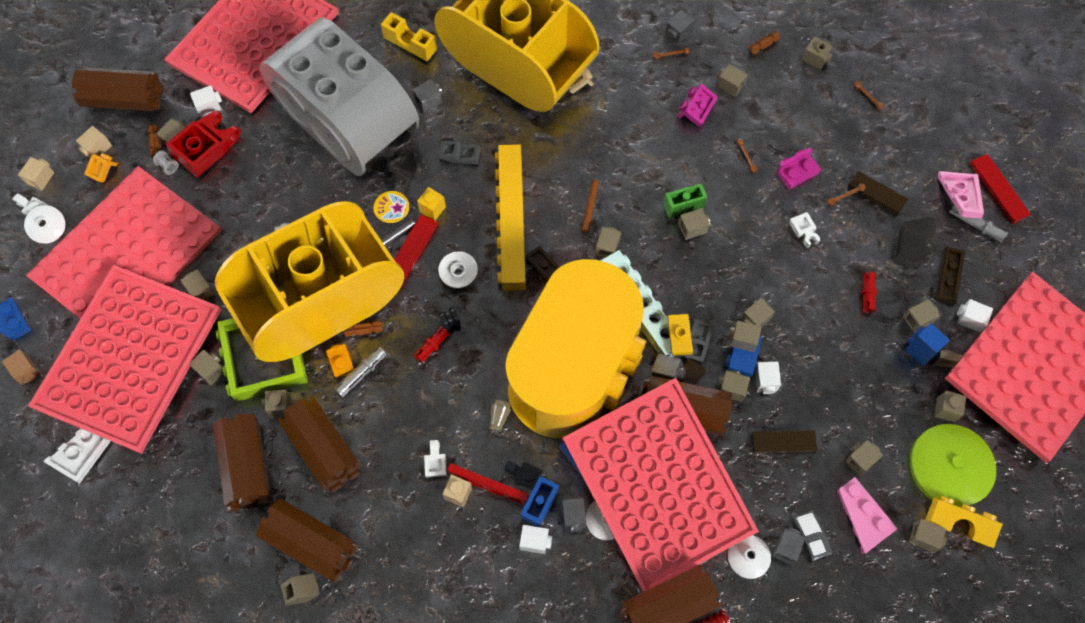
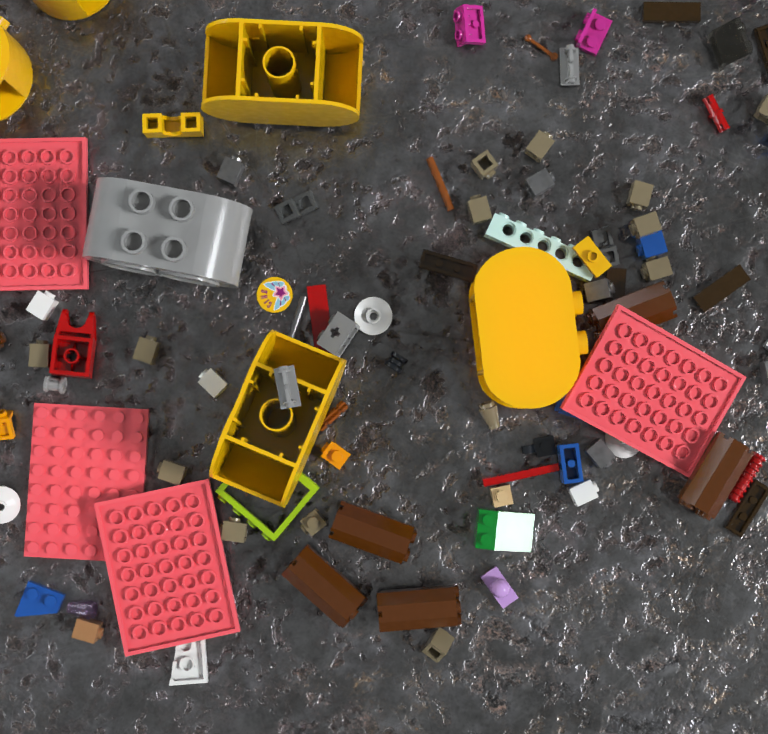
camera: 30 degrees left, 20 degrees up
dark orange axle [148,125,161,159] -> none
light grey pin [334,346,387,397] -> none
red pin [413,326,449,364] -> none
yellow brick [417,187,446,220] -> none
white plate [424,440,447,478] -> none
yellow brick [495,144,526,291] -> none
bright green brick [663,183,707,219] -> none
white dish [728,535,771,579] -> none
white brick [754,362,781,394] -> none
white plate [789,212,820,248] -> none
dark orange hinge [828,184,866,206] -> none
none -> clear purple cone [67,600,98,620]
none -> dark tan brick [132,335,161,365]
none -> light grey hinge [274,365,301,410]
none -> light grey brick [317,311,360,357]
none -> dark tan brick [470,150,498,180]
none -> slope [474,508,535,552]
none -> lavender tile [480,565,519,609]
none -> flat silver brick [524,168,555,199]
none -> light grey hinge [559,44,580,86]

